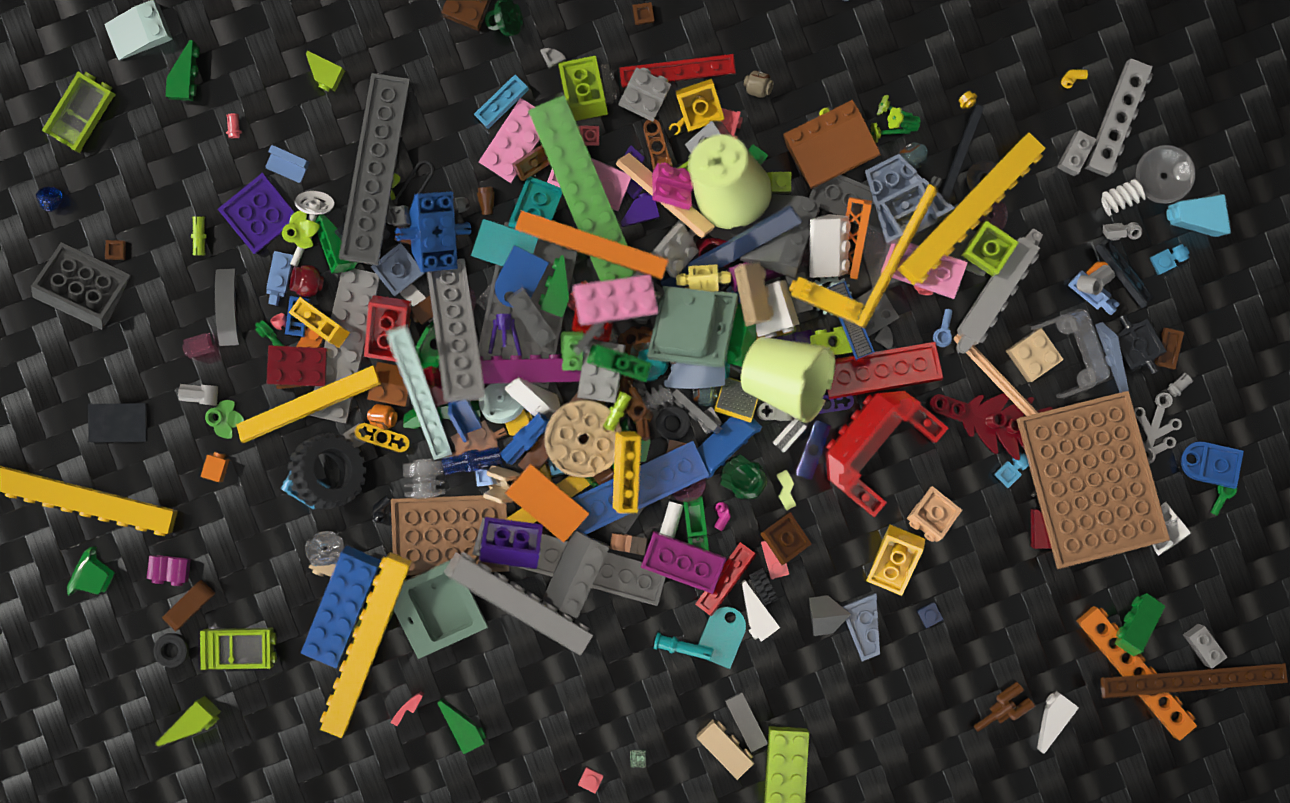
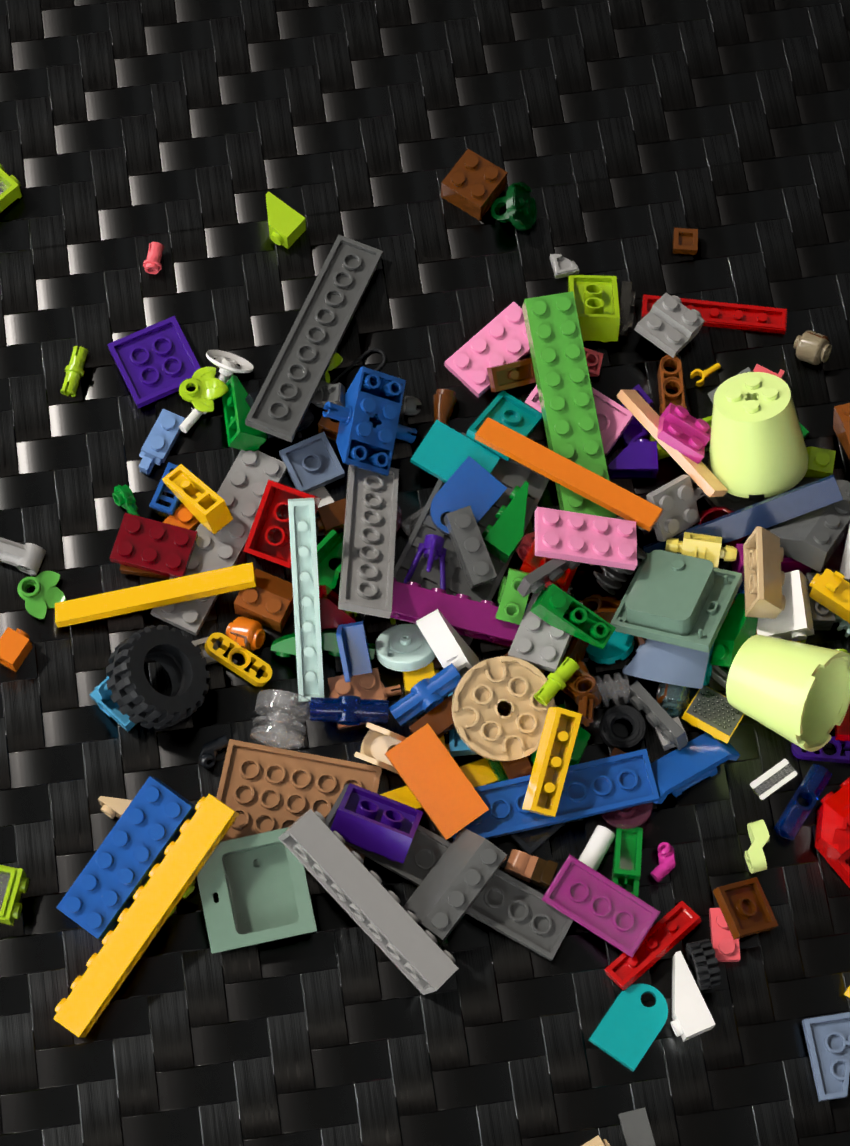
camera: 10 degrees right, 20 degrees down
light aqua slope [105,0,173,60] -> none
green slope [166,40,199,101] -> none
clear pink brick [182,333,215,359] -> none
dark grey slope [215,269,239,346] -> none
medium blue panel [266,145,310,183] -> none
coral hinge [270,313,287,330] -> none
dark red piece [290,265,324,297] -> none
clear plate [305,531,345,566] -> none
coral slope [391,692,425,726] -> none
green slope [438,699,487,754] -> none
dark azure plate [474,75,529,129] -> none
light blue tile [475,467,497,486] -> none
teal pin [654,632,713,661] -> none
yellow slope [675,79,725,132] -> none
dark green hair [720,454,768,499] -> none
light grey piece [757,403,794,421] -> none
dark grey slope [809,595,851,636] -> none

